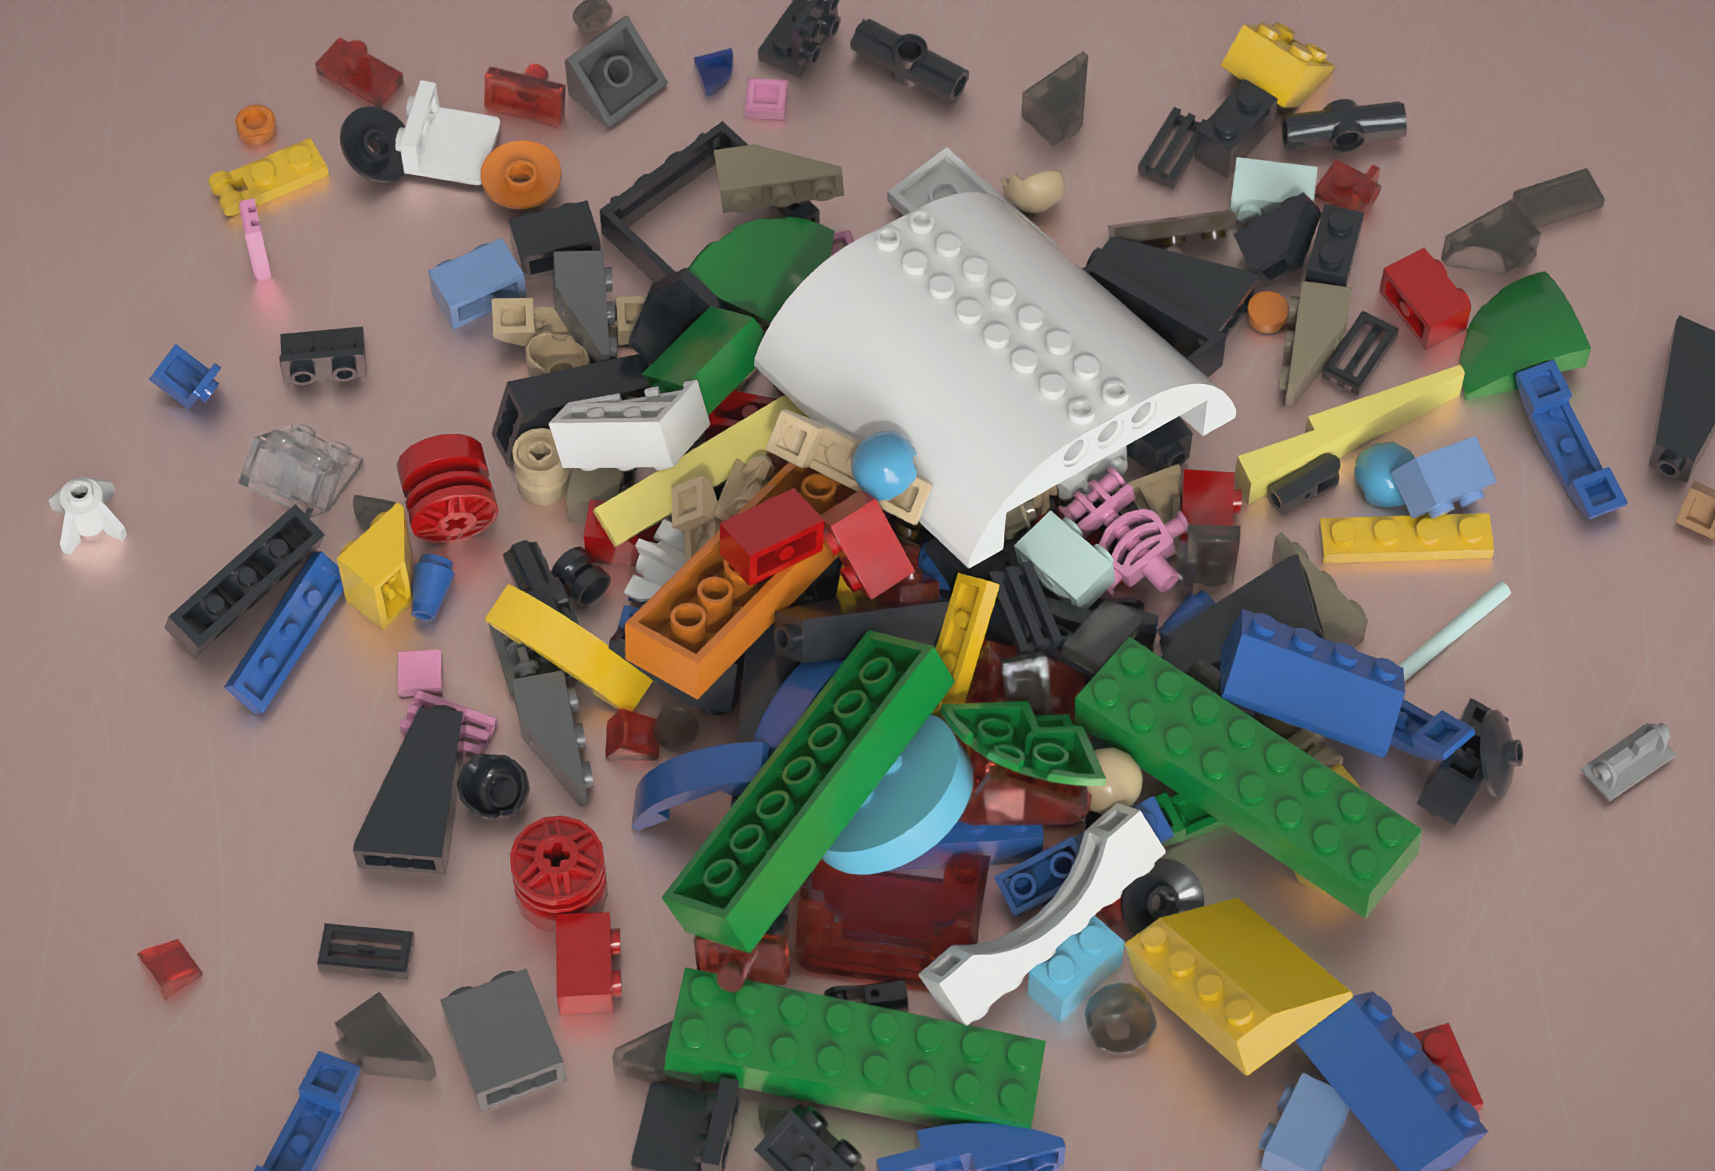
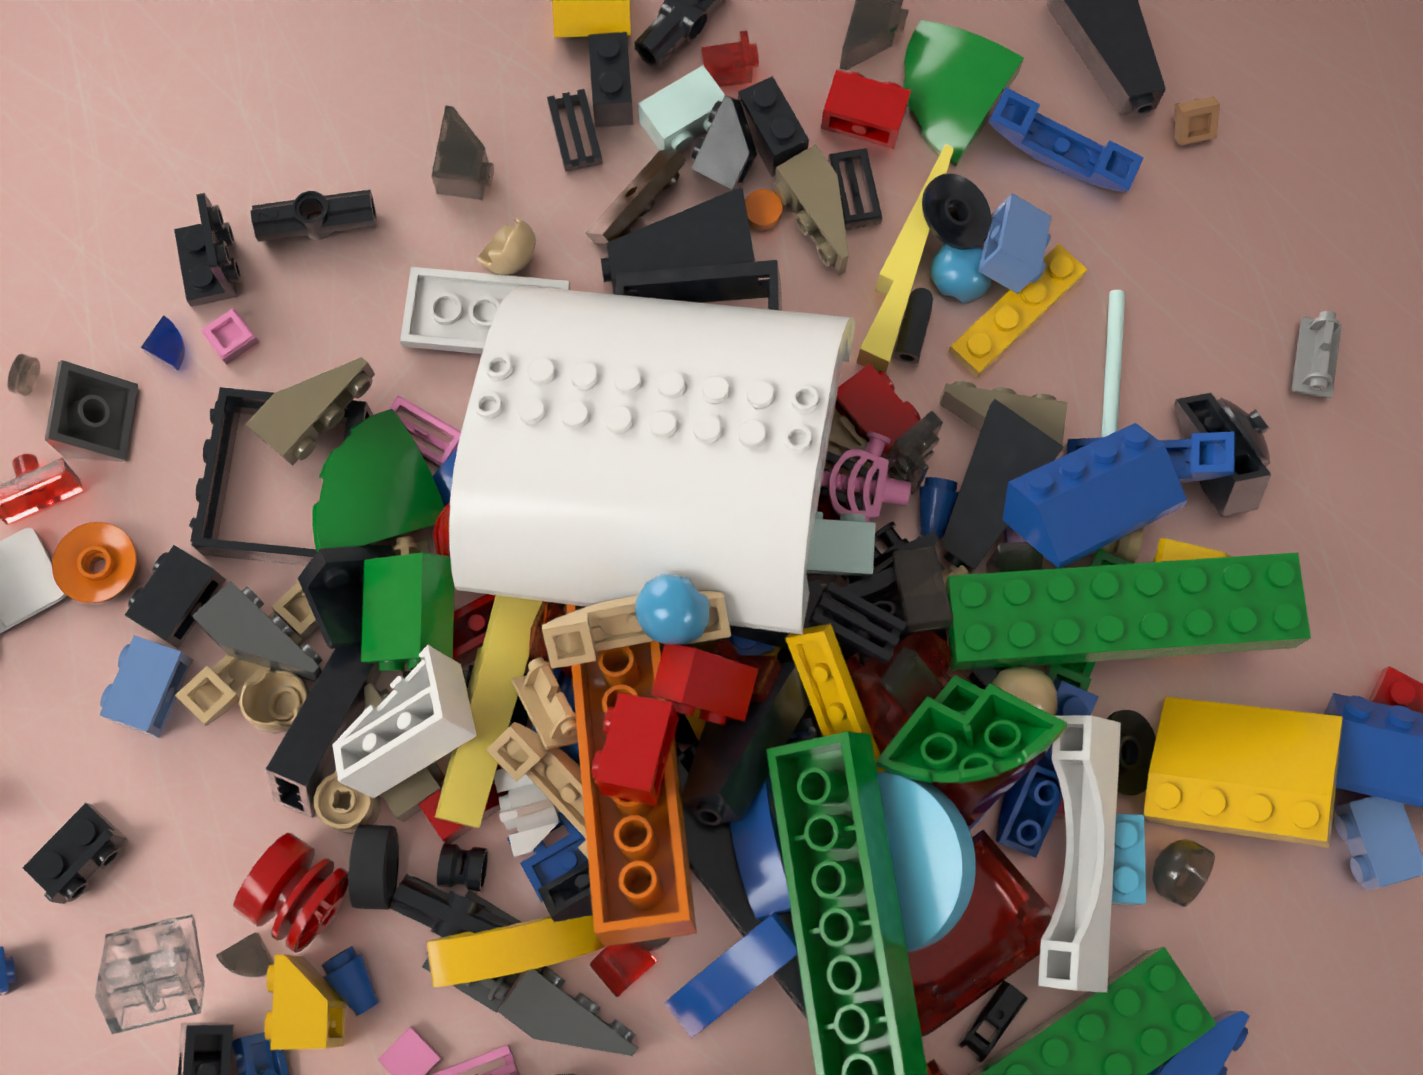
camera: 45 degrees left, 15 degrees up
none -> black tyre [349,825,399,910]
none -> black dish [922,174,992,250]

